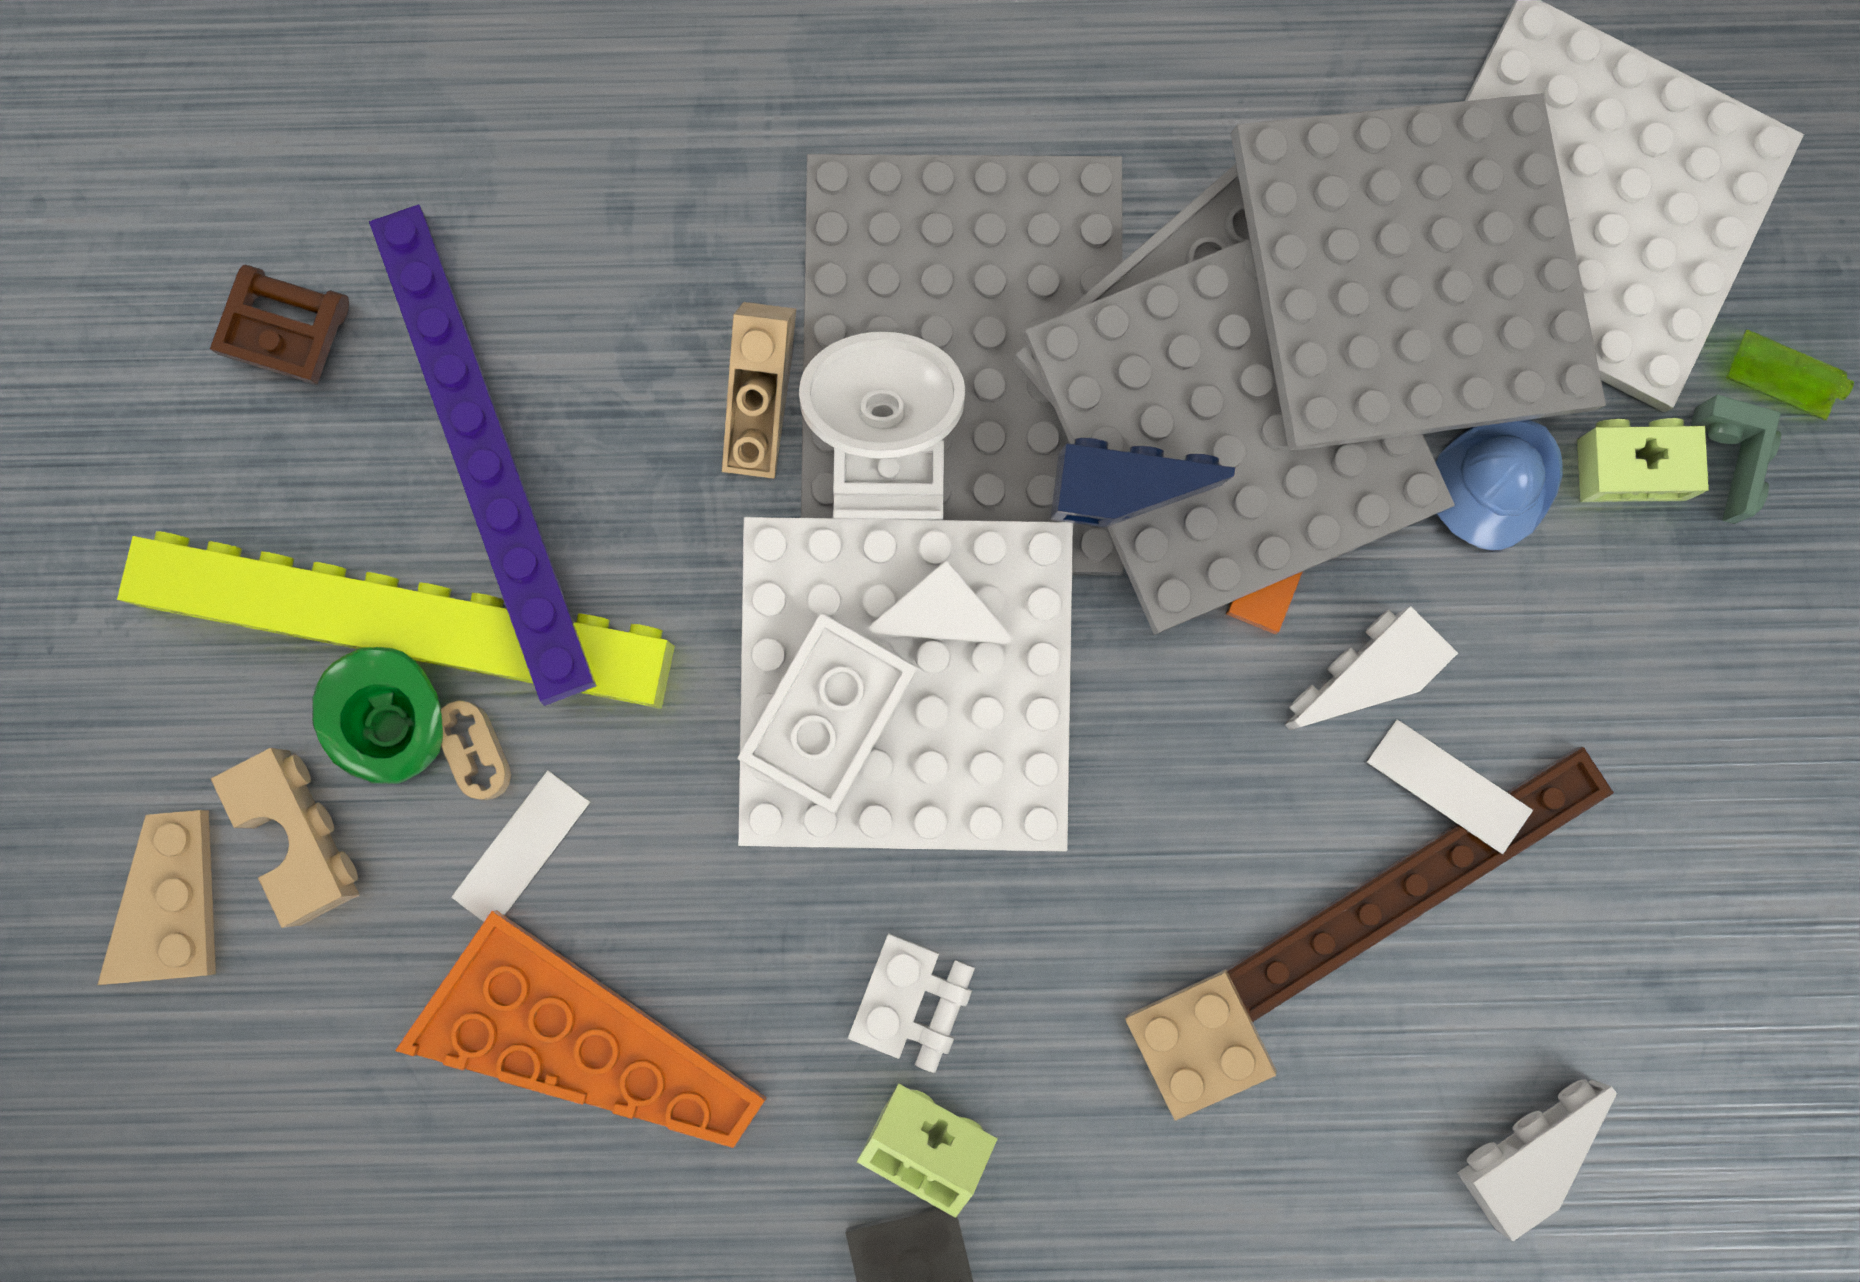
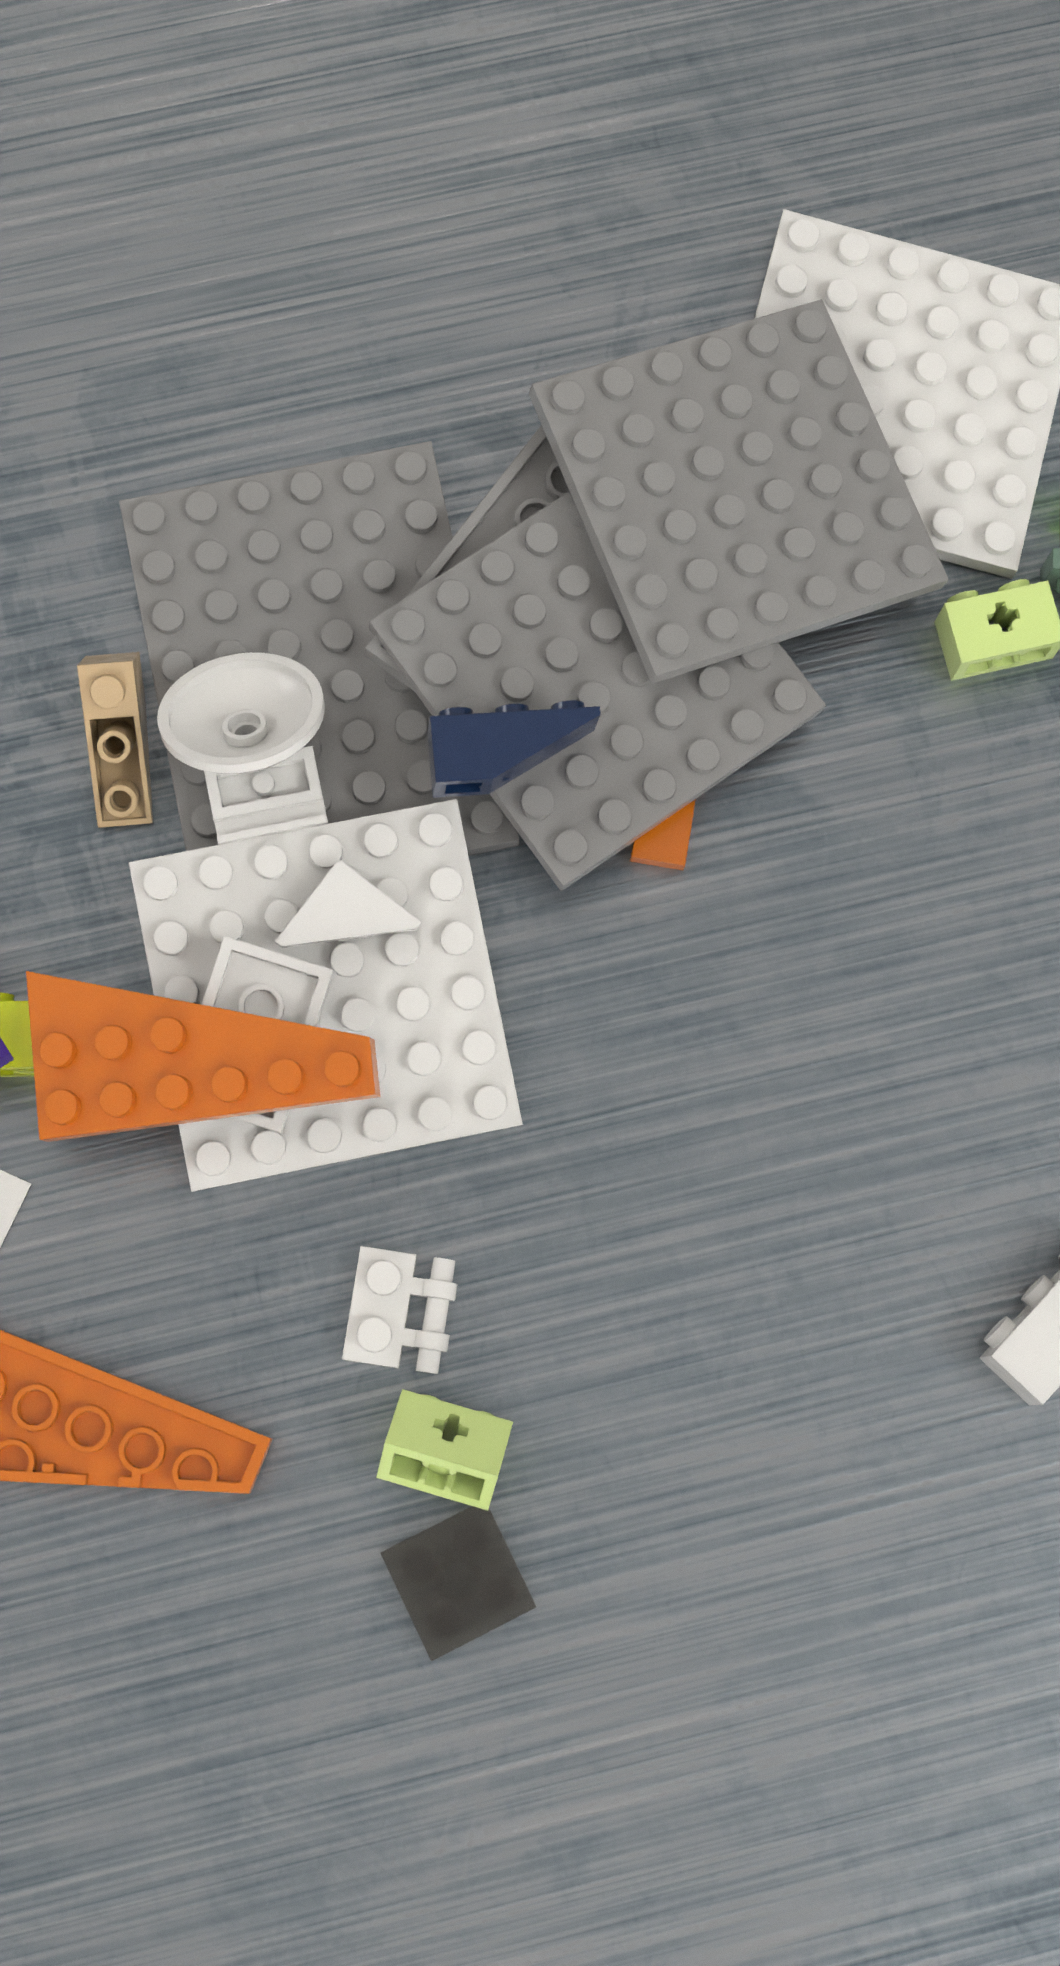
camera: 20 degrees left, 5 degrees down
tan plate [1125,970,1277,1121] -> none
reddish brown tile [1226,747,1614,1022] -> none
white slope [1284,606,1458,730] -> none
white sticker [1367,719,1533,854] -> none
medium blue hat [1436,420,1563,550] -> none
none -> orange wing [26,971,381,1142]

